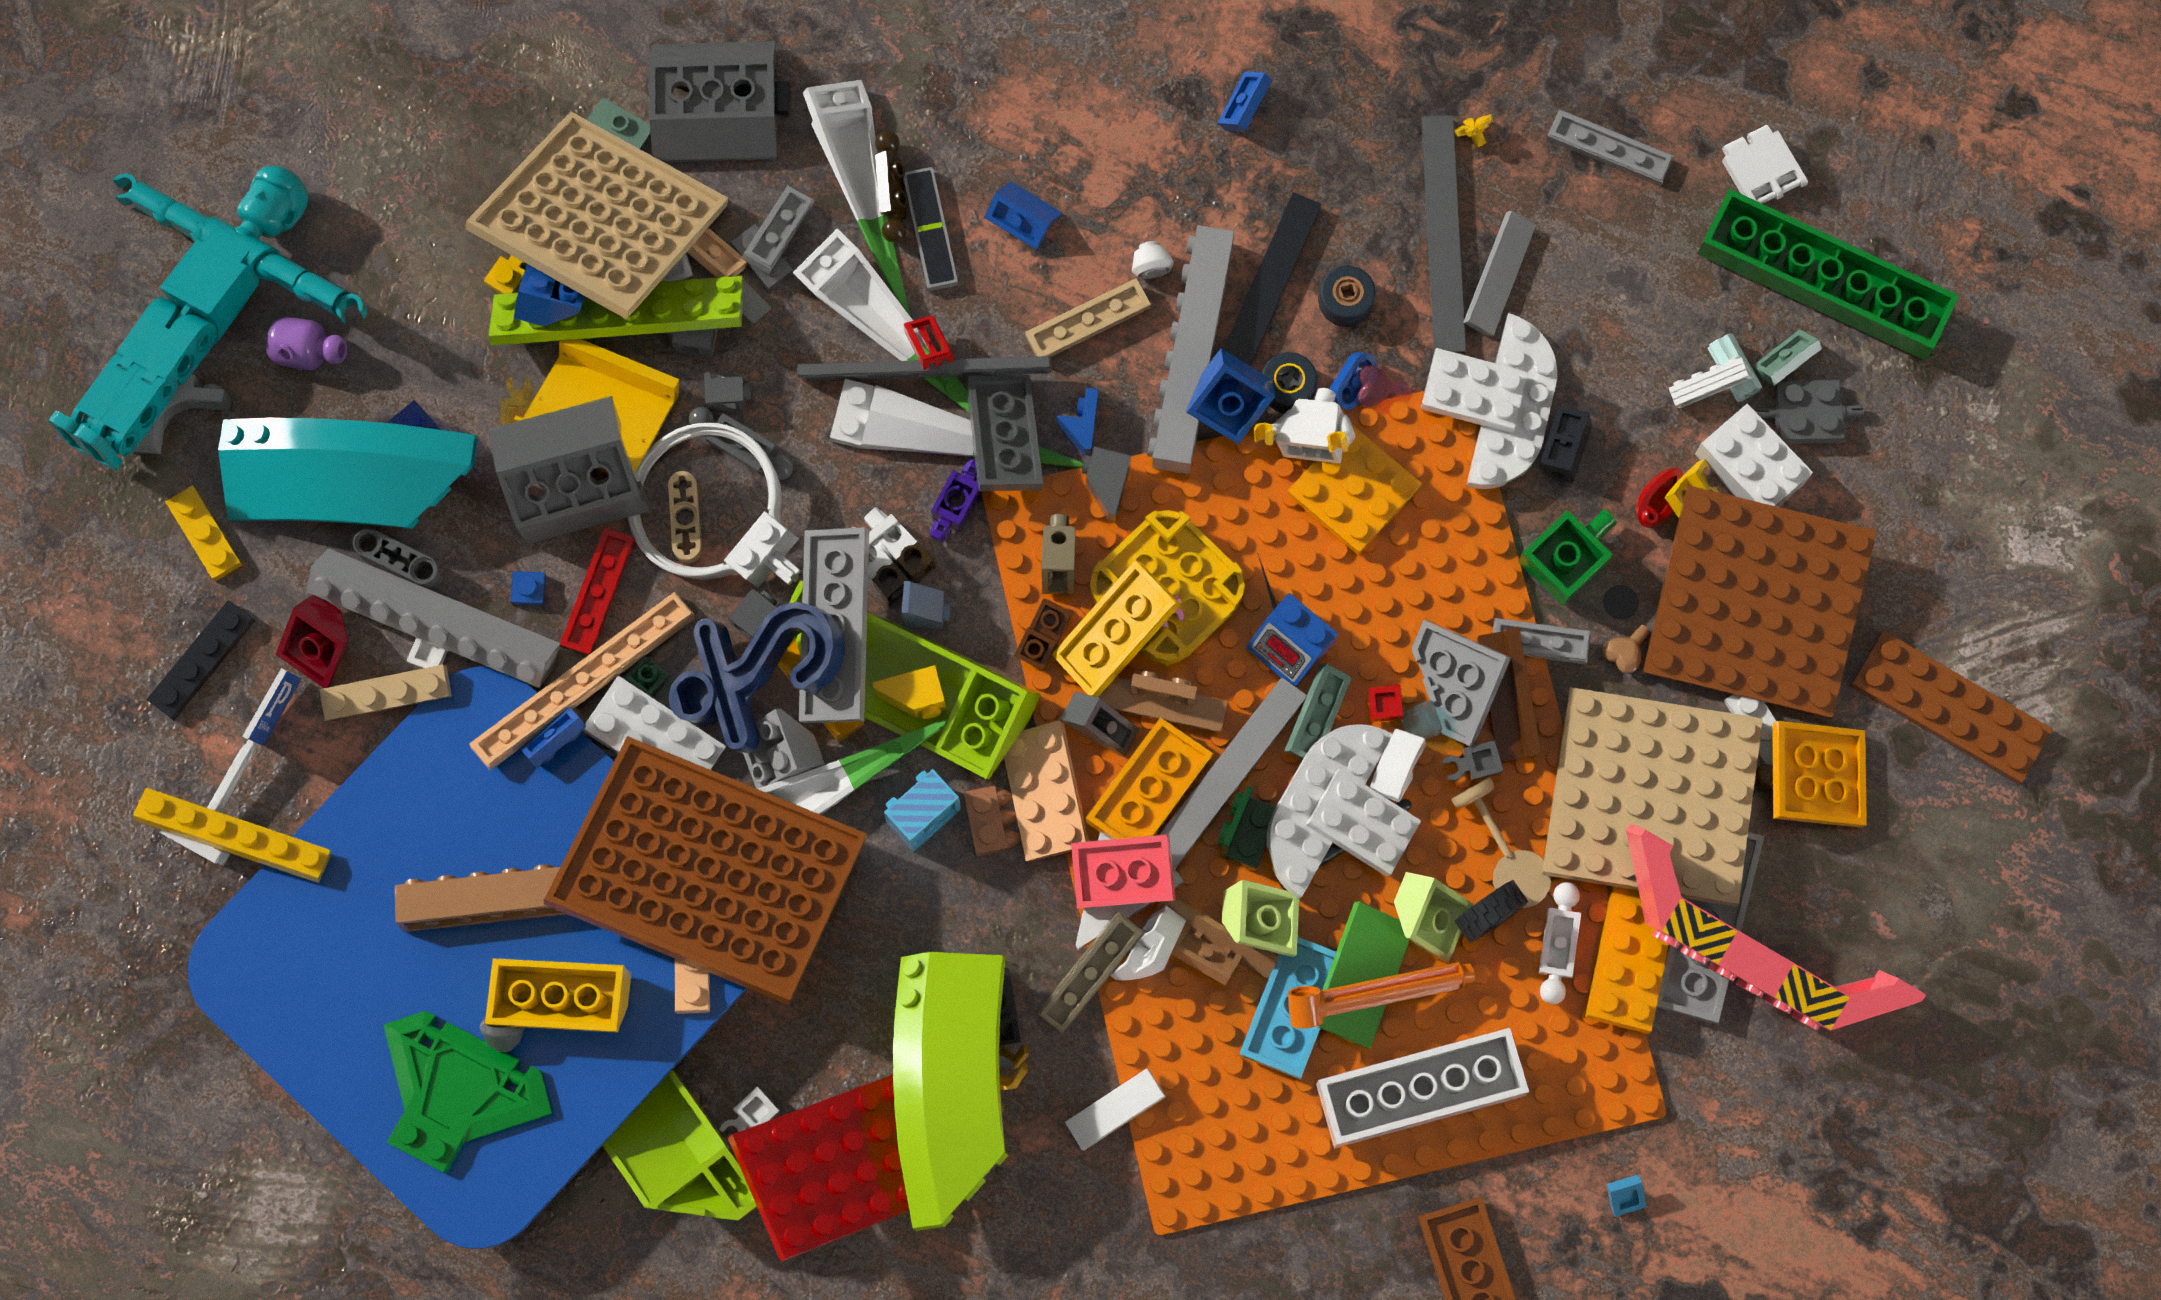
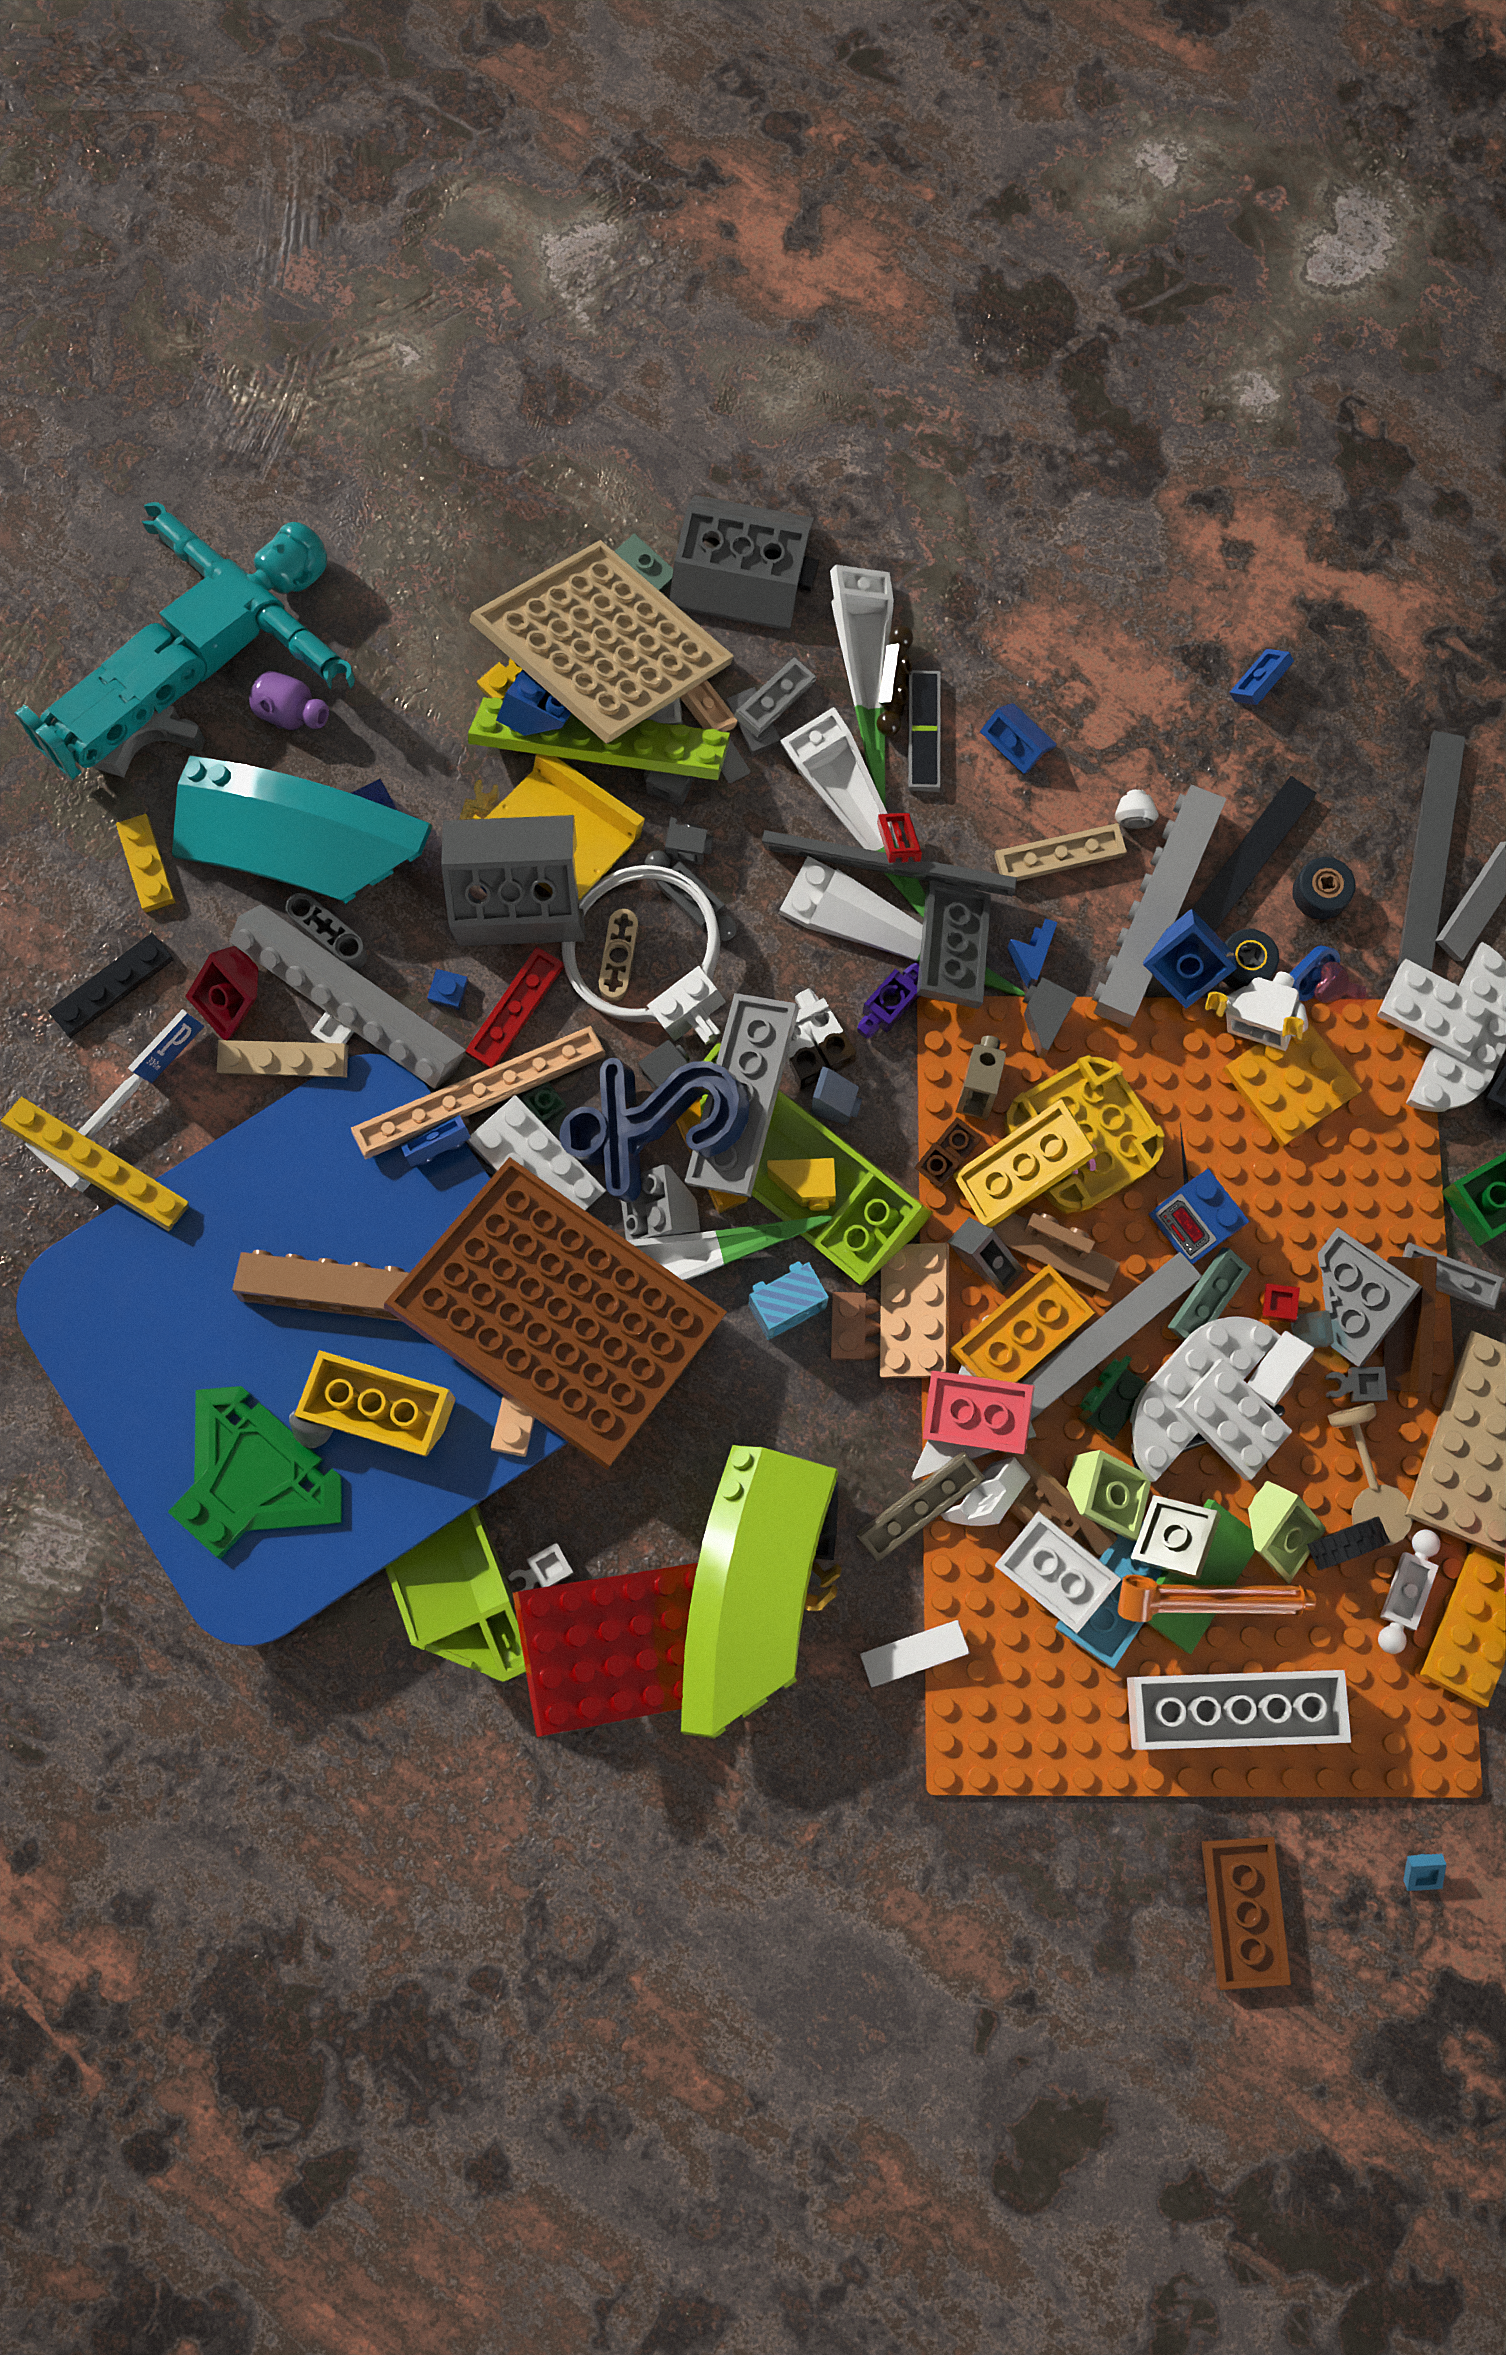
camera: 10 degrees right, 0 degrees up
yellow plant [1454,114,1493,147] -> none
none -> white plate [995,1511,1121,1633]
none -> plate [1131,1495,1221,1580]

